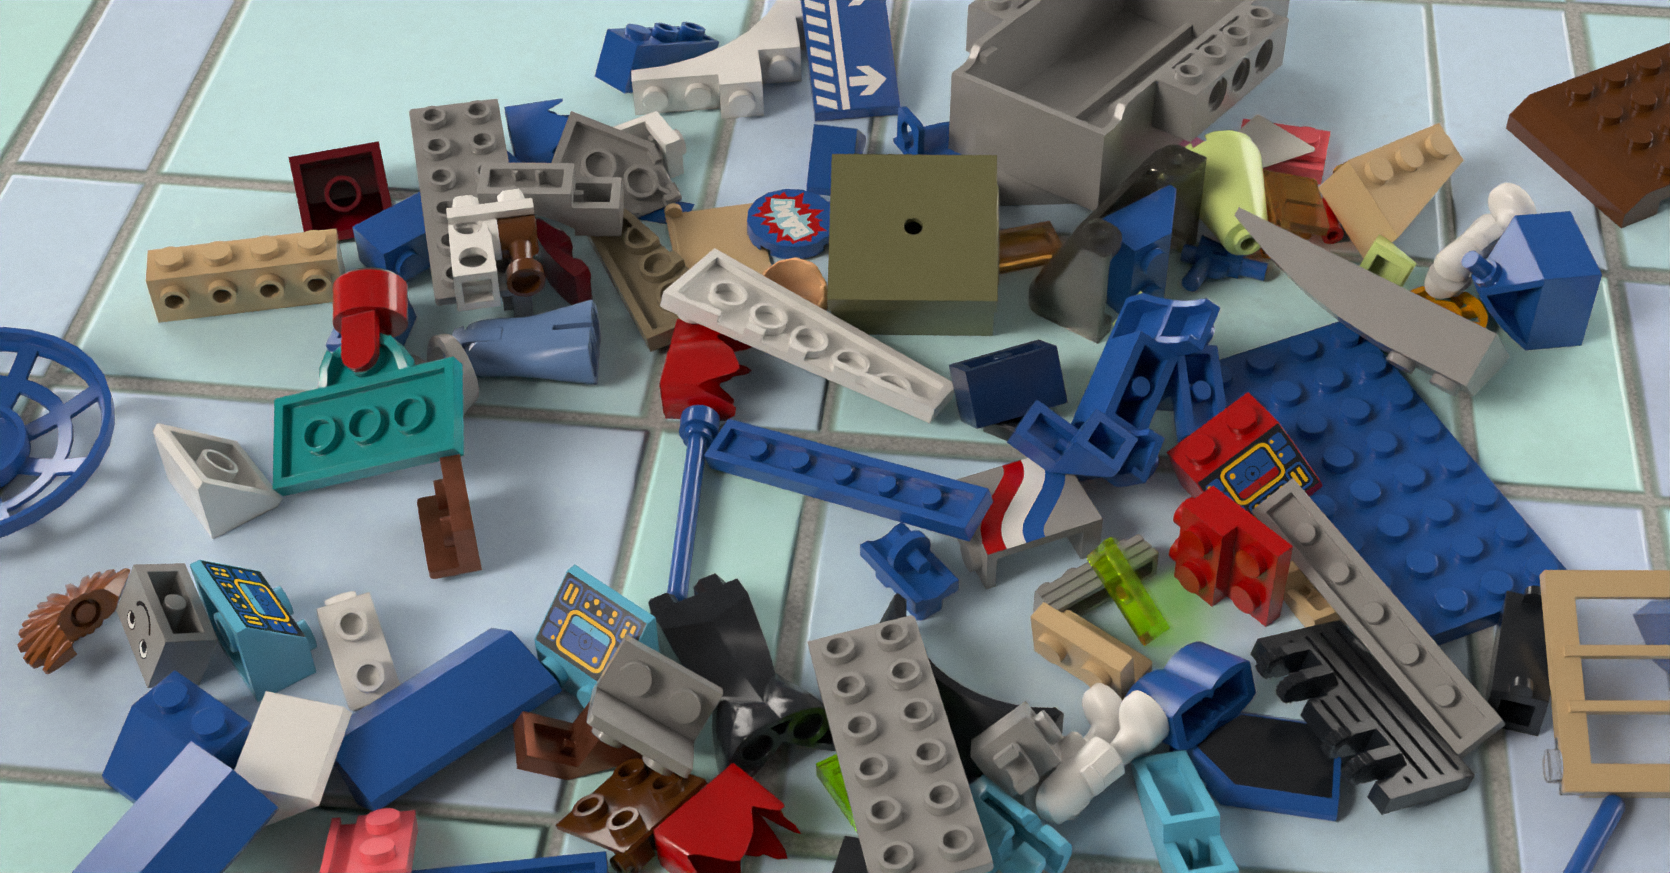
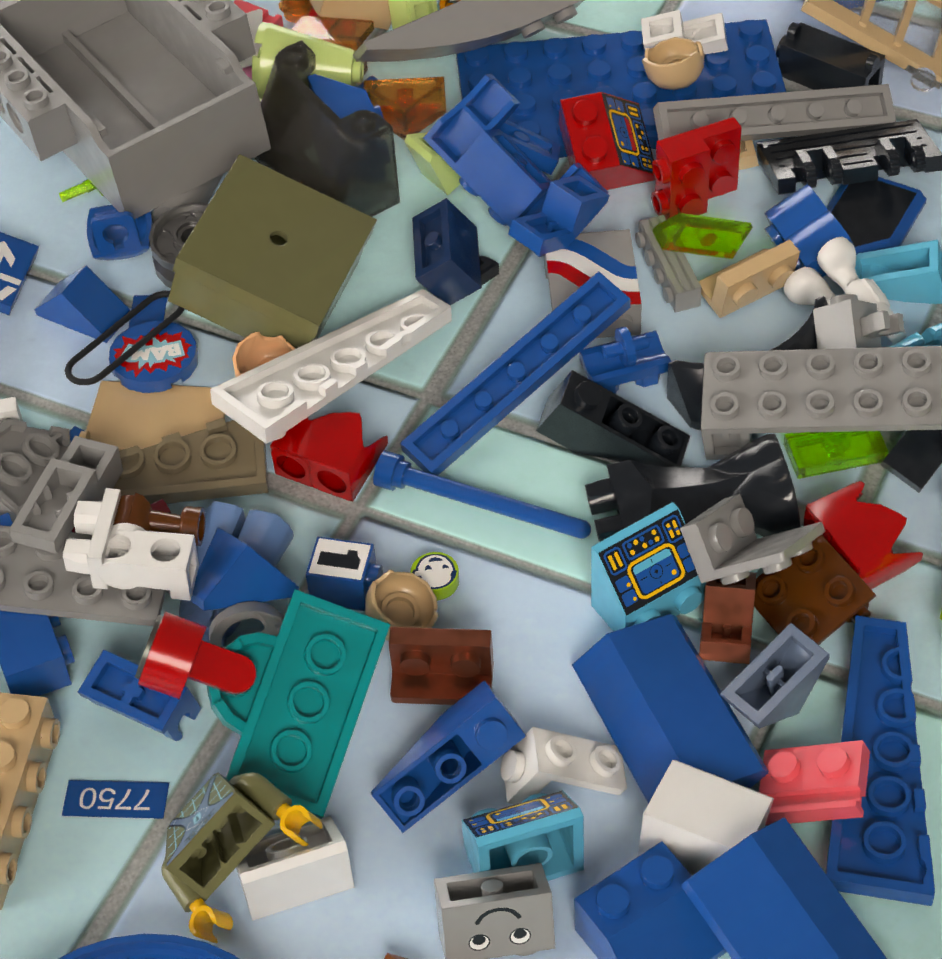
camera: 70 degrees left, 5 degrees up
none -> blue sticker [62,780,169,819]
none -> black piece [65,291,184,385]
none -> olive torso [161,772,323,943]
none -> blue slope [191,527,299,611]
none -> brick [306,536,383,611]
none -> clear orange slope [364,77,446,140]
none -> tan hair [365,570,438,641]
none -> blue slope [370,680,526,833]
none -> tile [410,552,459,601]
none -> black slope [536,370,690,467]
none -> white slope [641,10,728,54]
none -> tan hair [642,37,704,90]
none -> sand blue slope [720,623,830,729]

